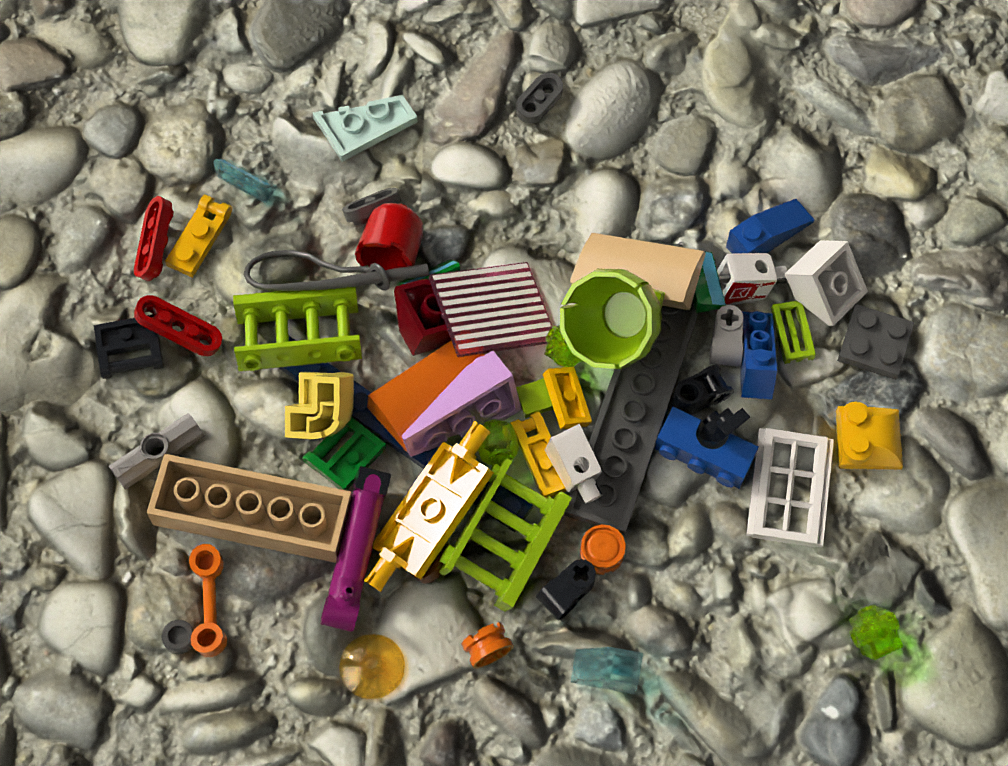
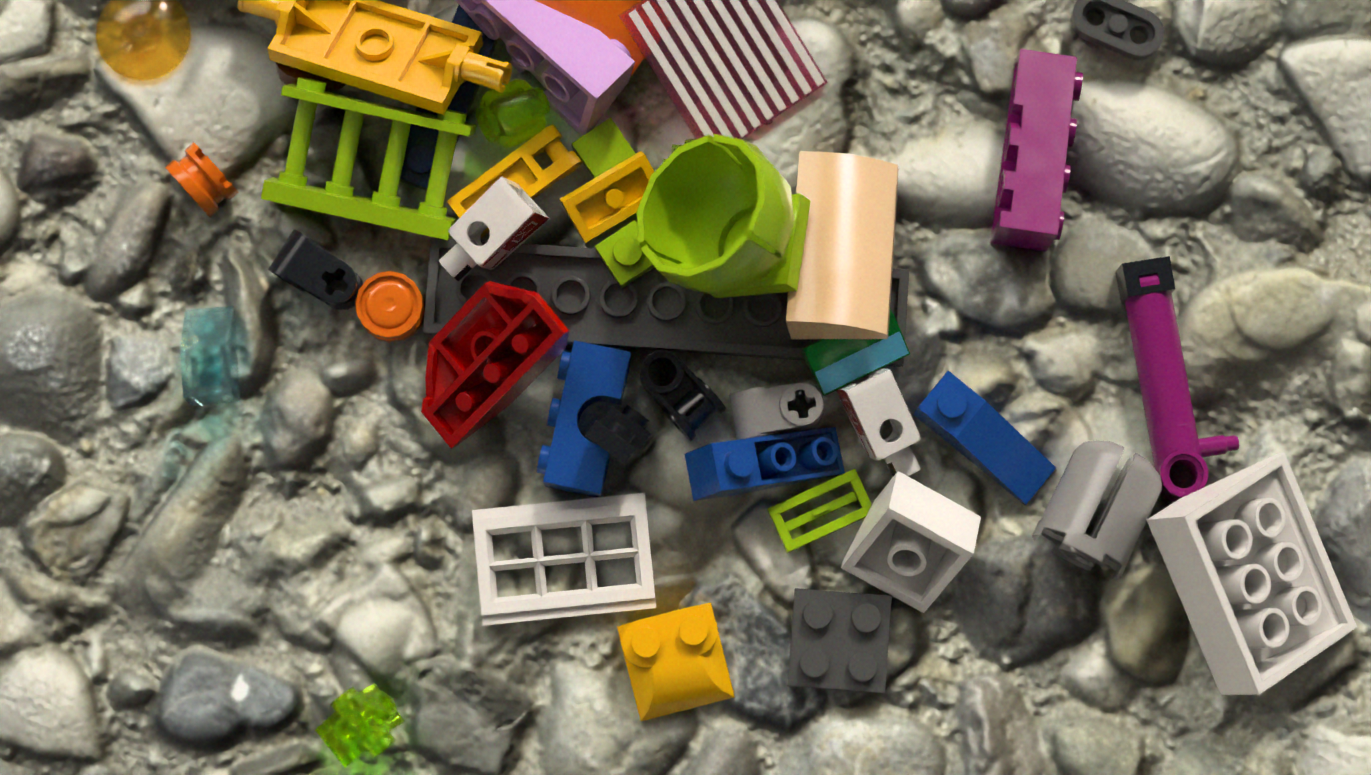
camera: 75 degrees right, 15 degrees up
none -> red wedge [421,281,569,449]
none -> lime plate [595,220,655,289]
none -> magenta wedge [990,49,1083,252]
none -> light grey cylinder [1032,441,1162,580]
none -> magenta piece [1115,256,1239,502]
none -> white slope [1147,453,1357,695]

